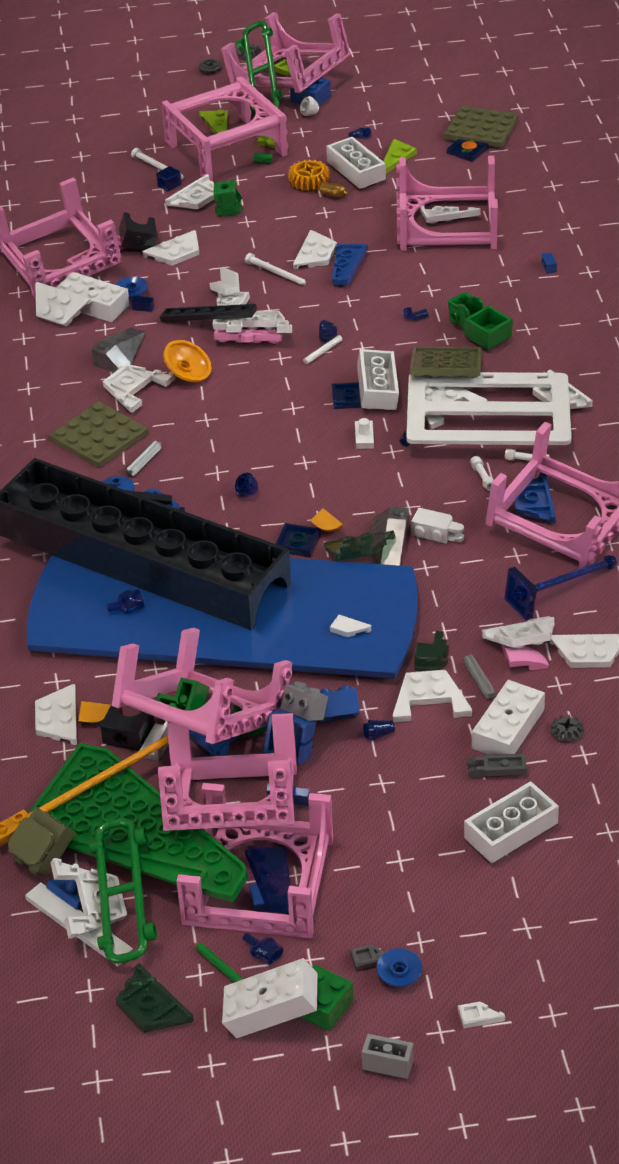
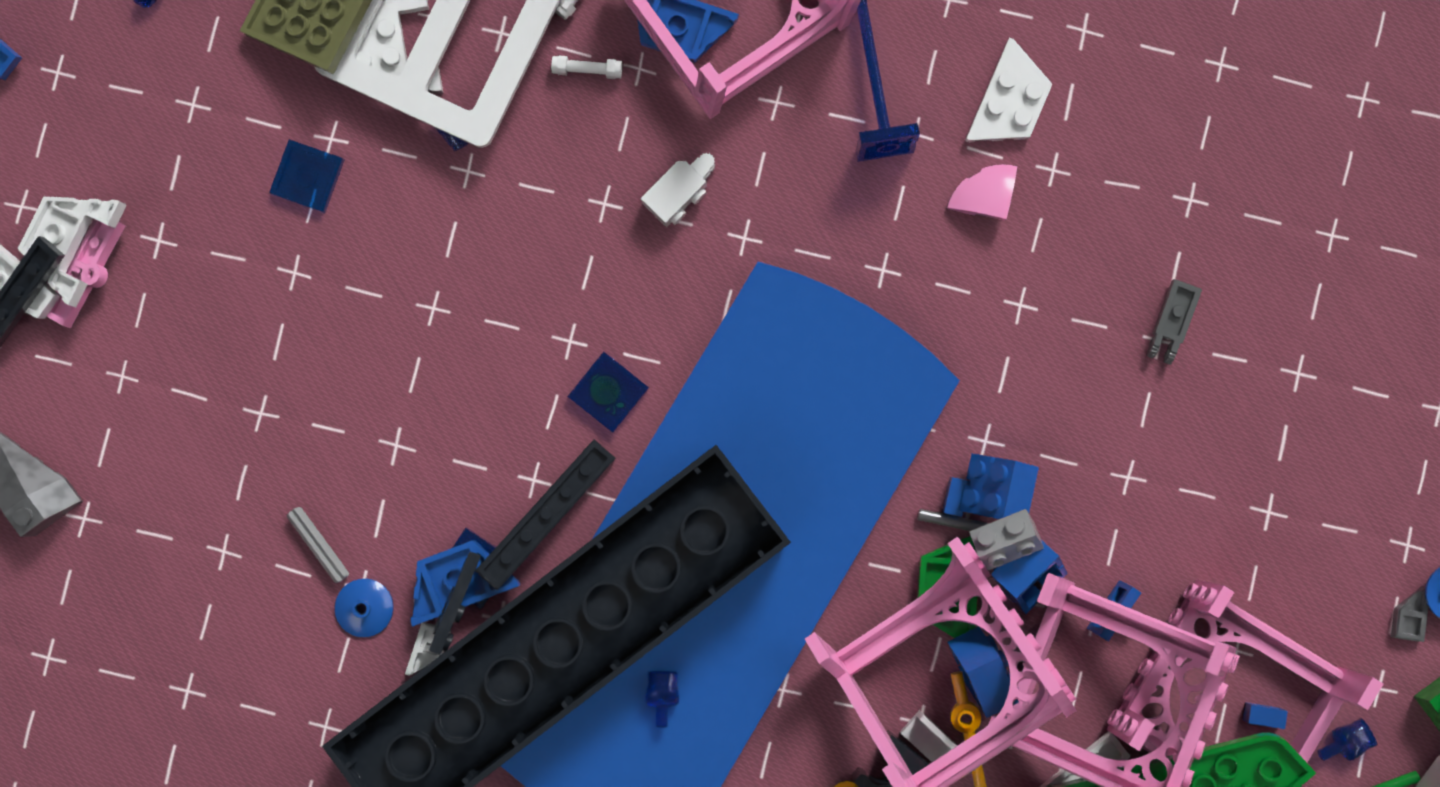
camera: 65 degrees left, 45 degrees up
olive plate [49,401,149,468] -> none
white wing [103,364,176,413] -> none
green brick [156,678,210,710] -> none
light orange dish [163,340,212,382] -> none
clear blue cone [235,472,258,496] -> none
clear blue wing [245,846,290,915] -> none
white bar [303,335,342,365] -> none
light orange brick [310,508,344,532] -> none
clear blue cone [319,320,337,343] -> none
clear green wing [324,530,395,561] -> none
white tile [330,615,372,638] -> none
white tile [355,418,374,449] -> none
white brick [357,349,399,410] -> none
clear blue cone [363,720,395,740] -> none
flat silver wedge [370,506,409,566] -> none
white wing [393,670,472,723] -> none
clear green brick [414,631,449,671] -> none
light grey axle [463,655,496,700] -> none
white brick [464,781,559,863] -> none
white brick [472,680,545,755] -> none
white wing [482,617,555,648] -> none
dark grey gear [551,714,584,741] -> none

